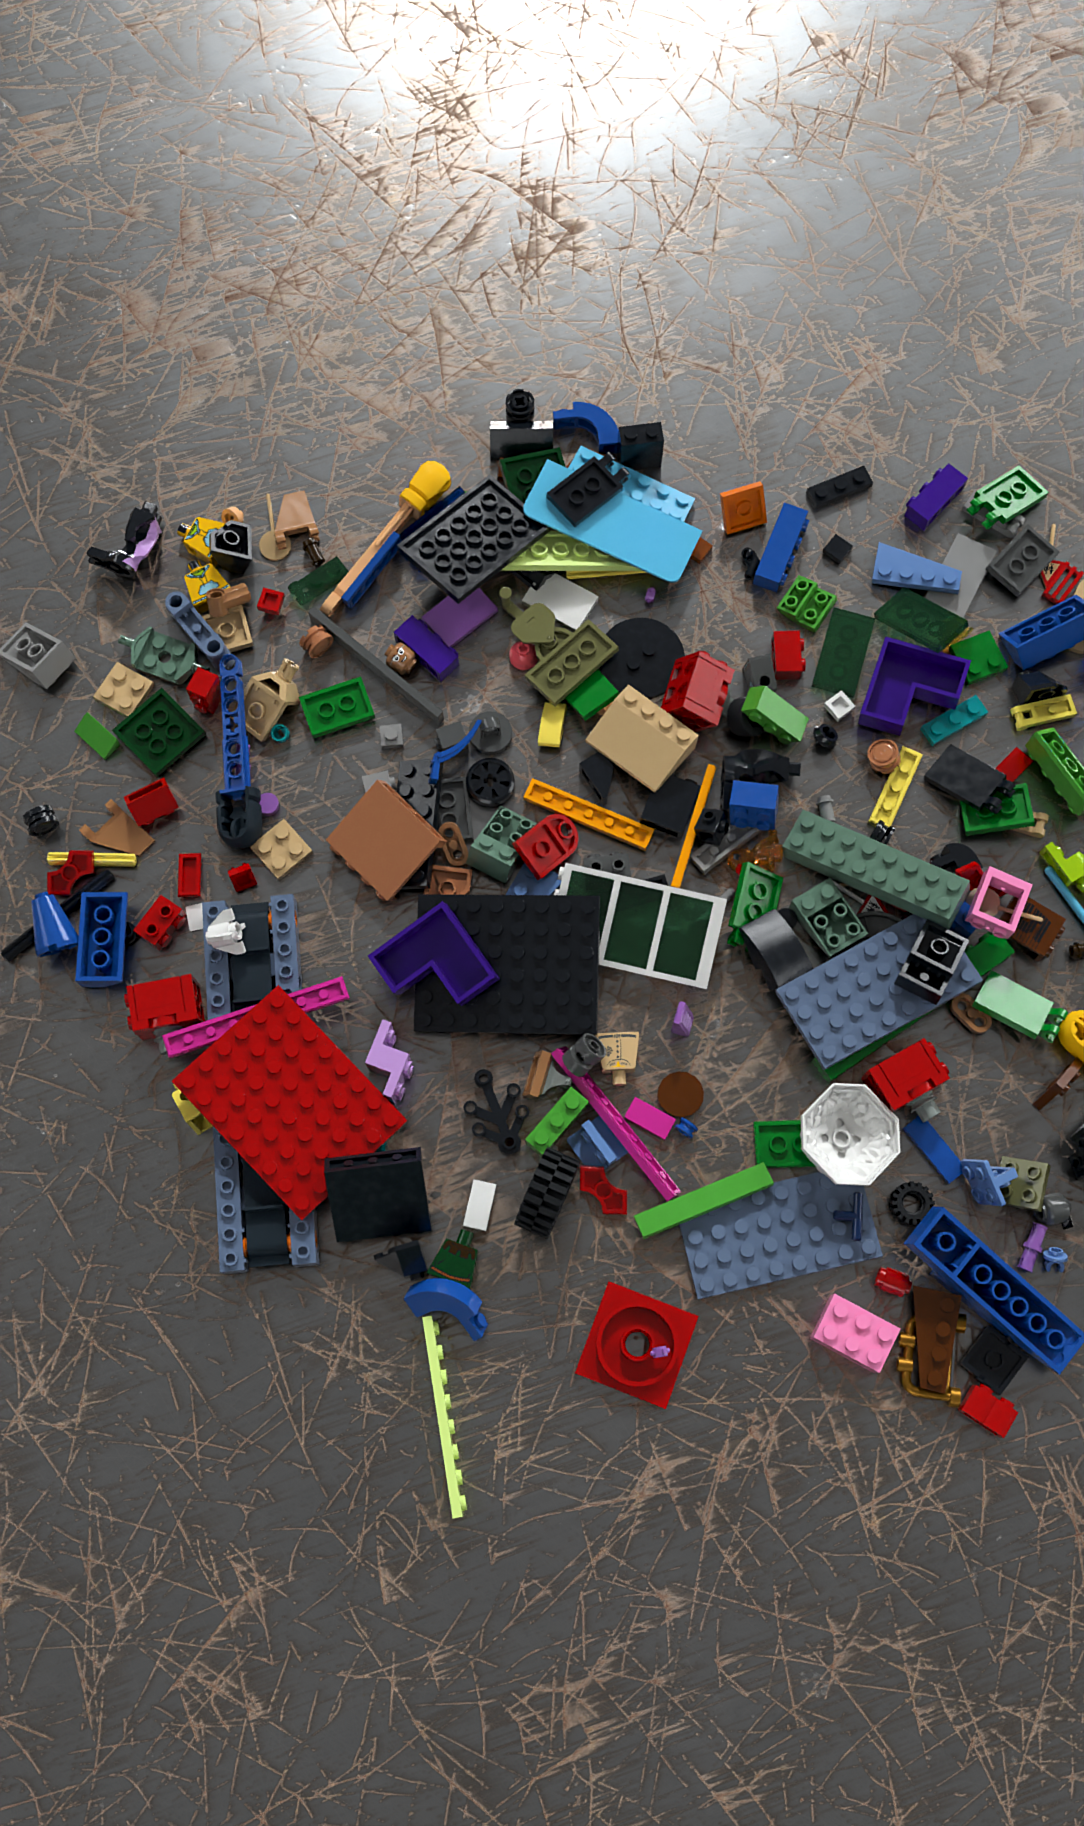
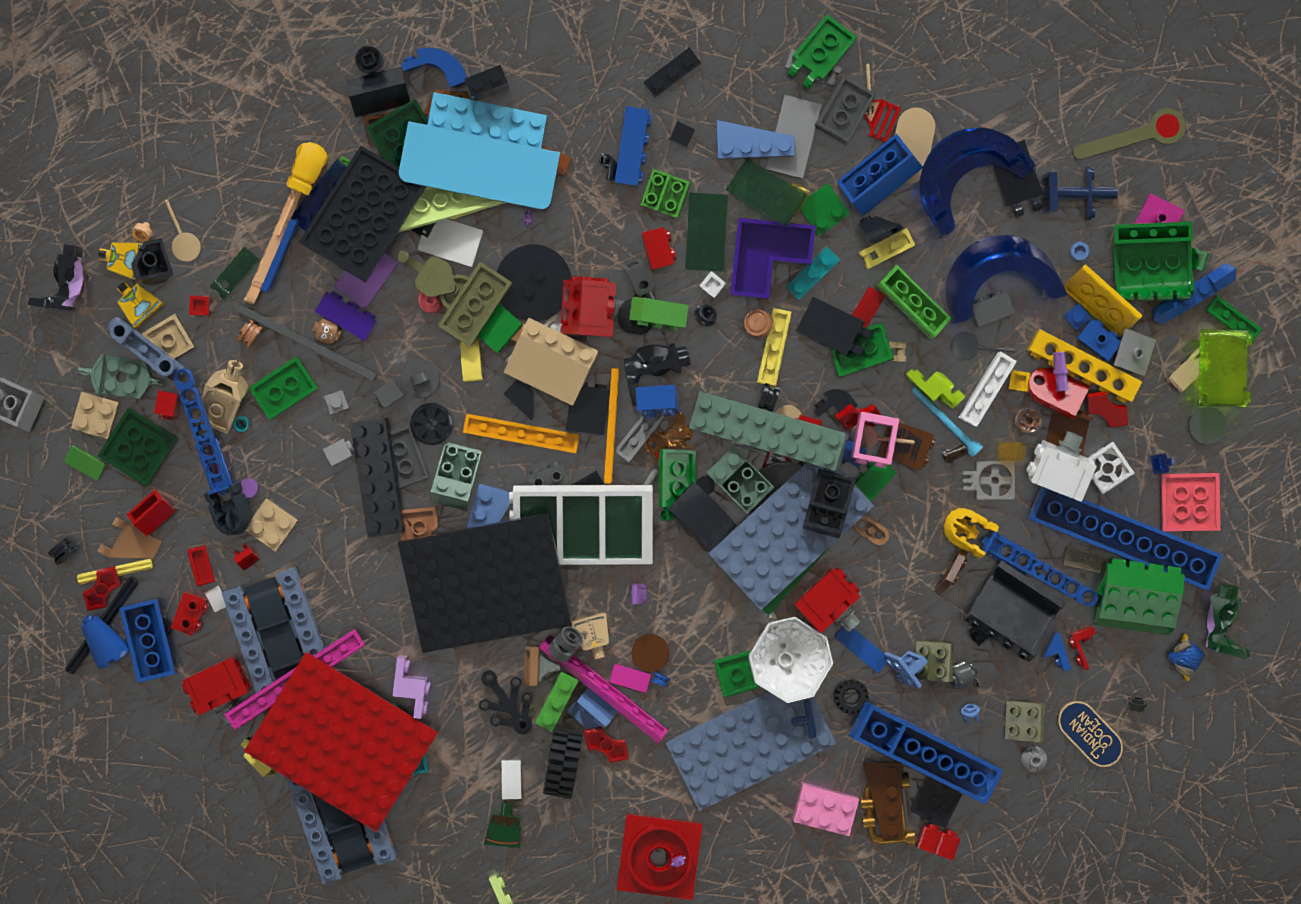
camera: 15 degrees left, 15 degrees up
white brick [205,908,246,955] -> none
medium nougat piece [206,583,251,617] -> none
medium nougat flag [274,490,320,550] -> none
dark brown pin [303,538,325,567] -> none
black panel [324,1147,432,1242] -> none
nougat panel [326,780,447,901] -> none
dark purple piece [368,901,500,1006] -> none
black slope [374,1240,428,1281] -> none
blue arch [404,1278,488,1341] -> none
blue piece [428,720,482,785] -> none
medium nougat plate [438,822,469,866] -> none
red tile [512,814,579,880] -> none
black tile [546,452,630,527] -> none
bright green tile [634,1162,774,1239] -> none
black brick [694,808,729,846] -> none
orange tile [720,481,767,535] -> none
light grey pin [816,795,836,822] -> none
red brick [874,1267,912,1298] -> none
dark purple brick [904,463,968,531] -> none
tile [972,970,1068,1043] -> none
medium lavender pin [1017,1222,1048,1273] -> none

